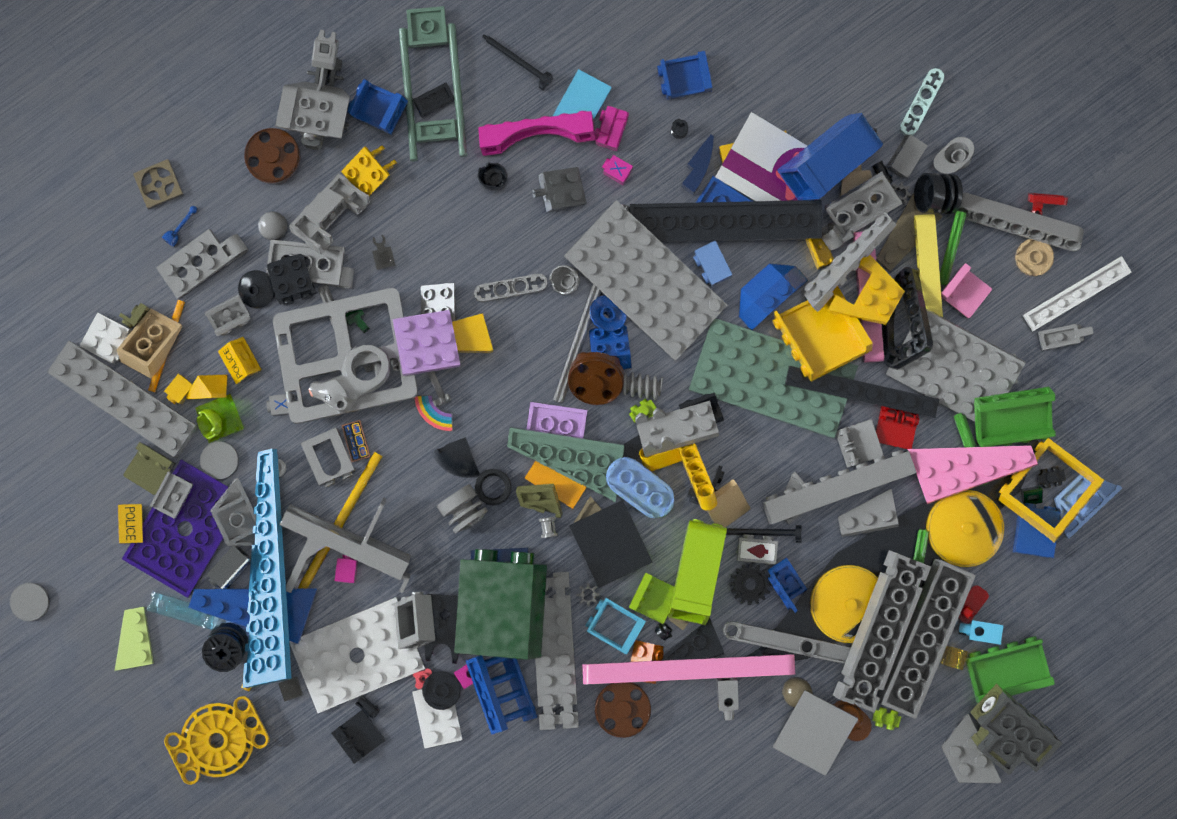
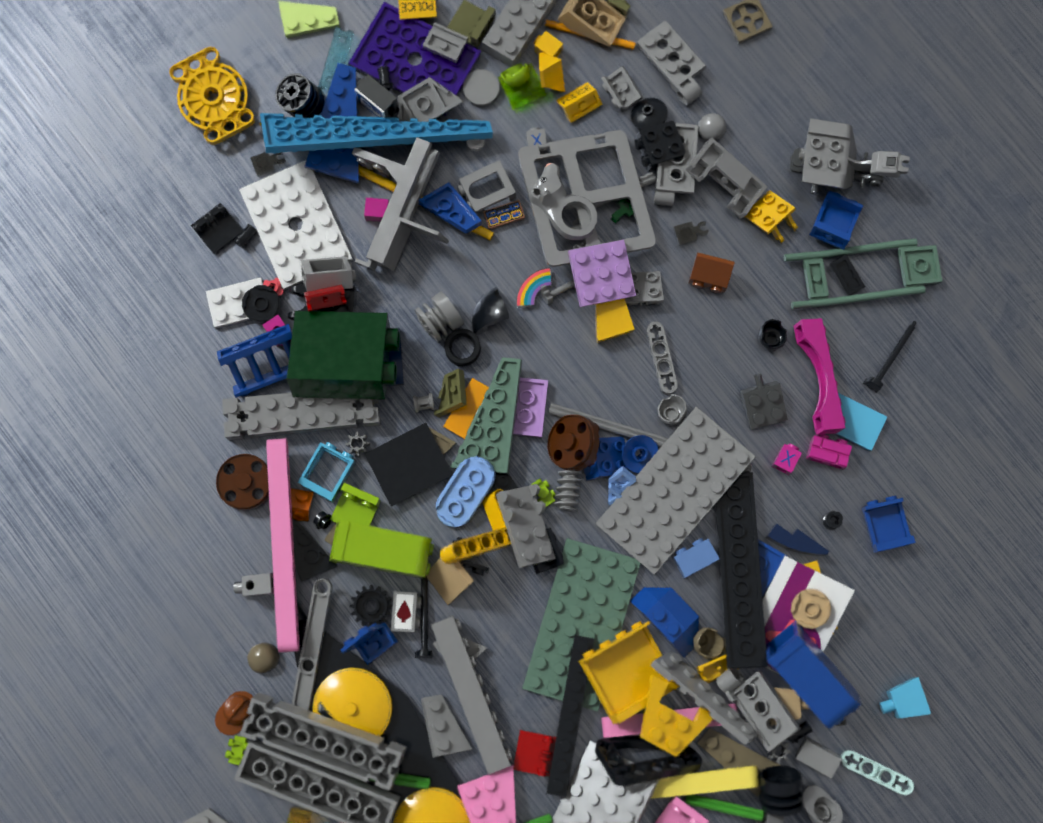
camera: 85 degrees right, 5 degrees down
blue hinge [162,206,197,247] -> none
reddish brown piece [244,128,301,184] -> none
light grey piece [773,690,858,776] -> none
light grey hinge [836,419,884,468] -> none
none -> red hinge [304,284,347,312]
none -> black pin [377,66,393,91]
none -> blue wing [418,182,482,234]
none -> light blue slope [608,466,636,505]
none -> dark orange slope [689,252,735,293]
none -> dark tan hair [693,627,725,659]
none -> tan tile [791,588,831,629]
none -> medium azure torso [879,677,931,718]

